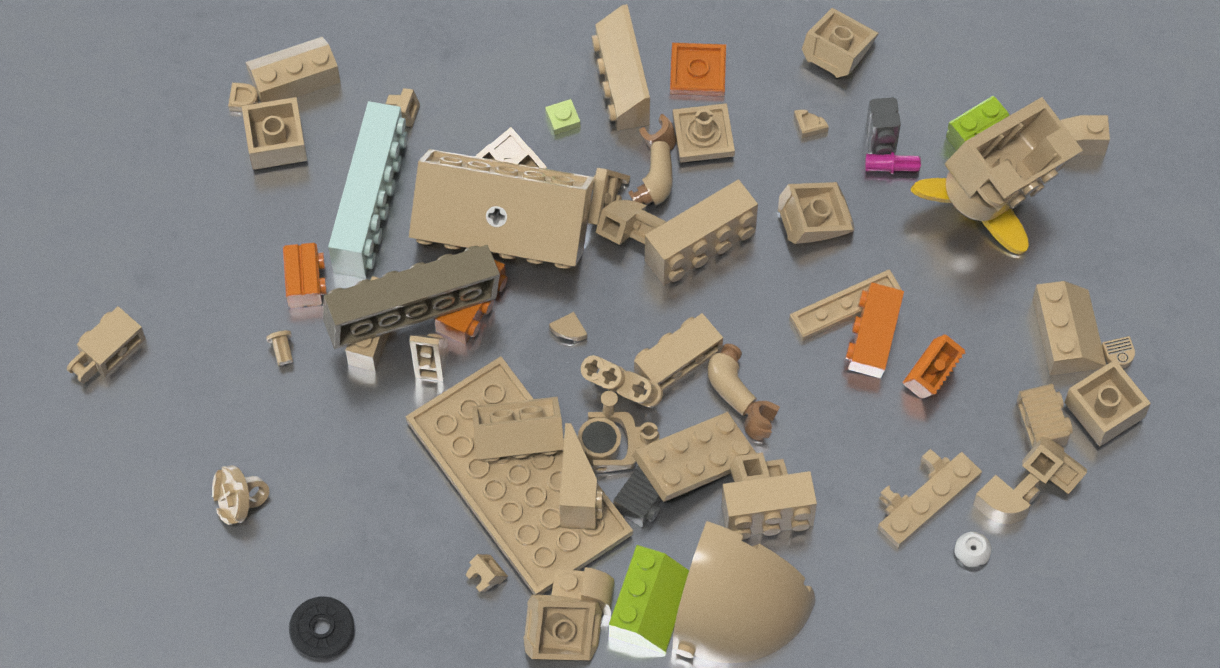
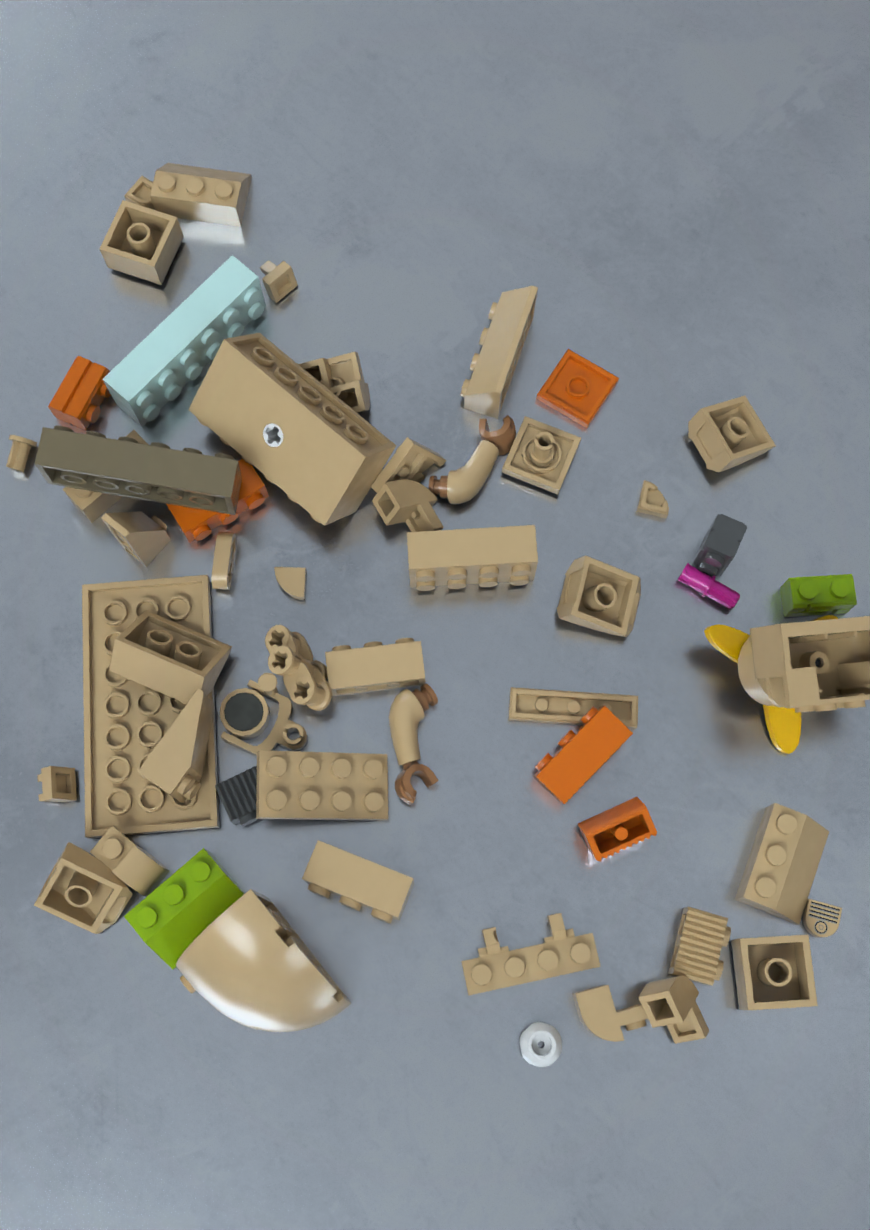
camera: 30 degrees right, 10 degrees up
yellowish green plate [545,99,581,135] -> none
tan brick [730,452,788,482] -> none
none -> tan beam [211,531,236,590]

